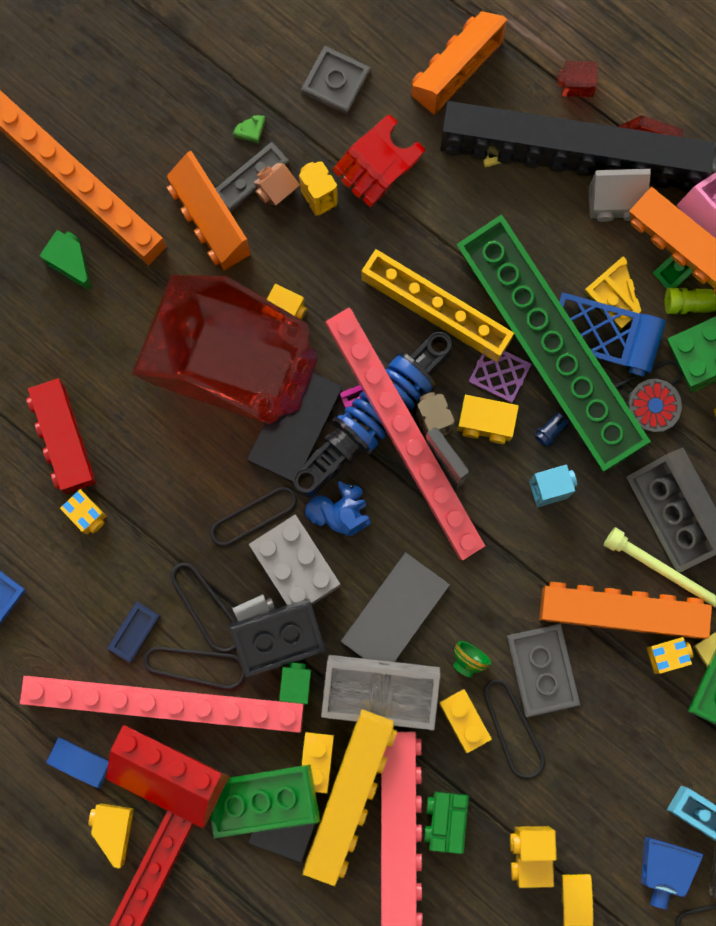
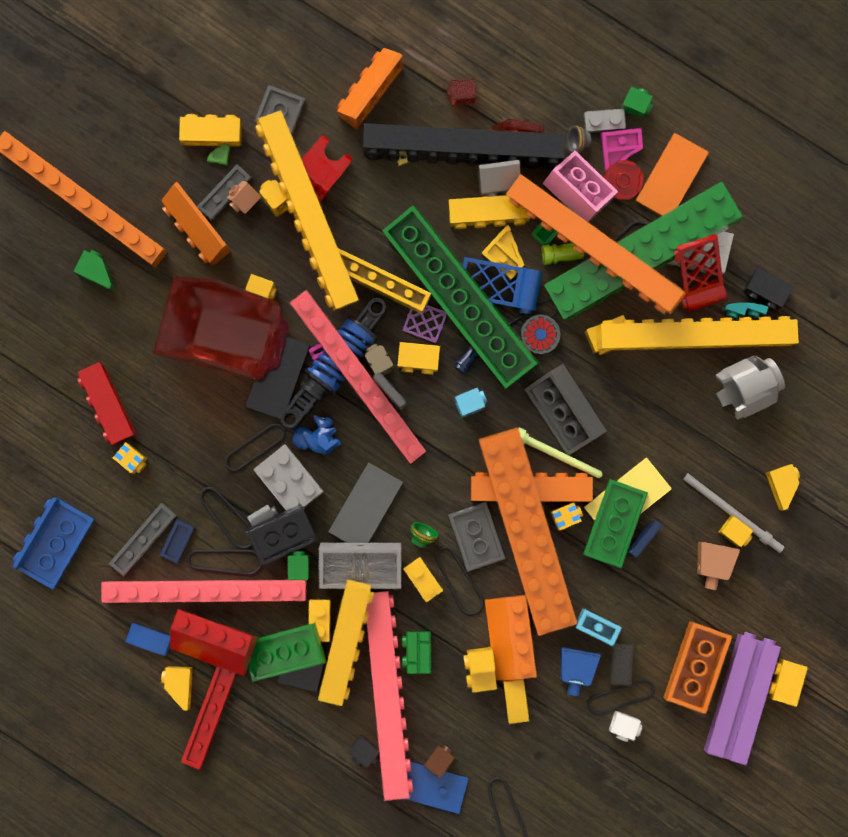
camera: 10 degrees left, 5 degrees up
none -> dark grey tile [109,503,177,577]
none -> yellow brick [179,114,242,146]
none -> yellow brick [255,110,358,311]
none -> yellow brick [448,195,530,230]
none -> orange brick [479,428,577,636]
none -> orange slope [485,595,537,680]

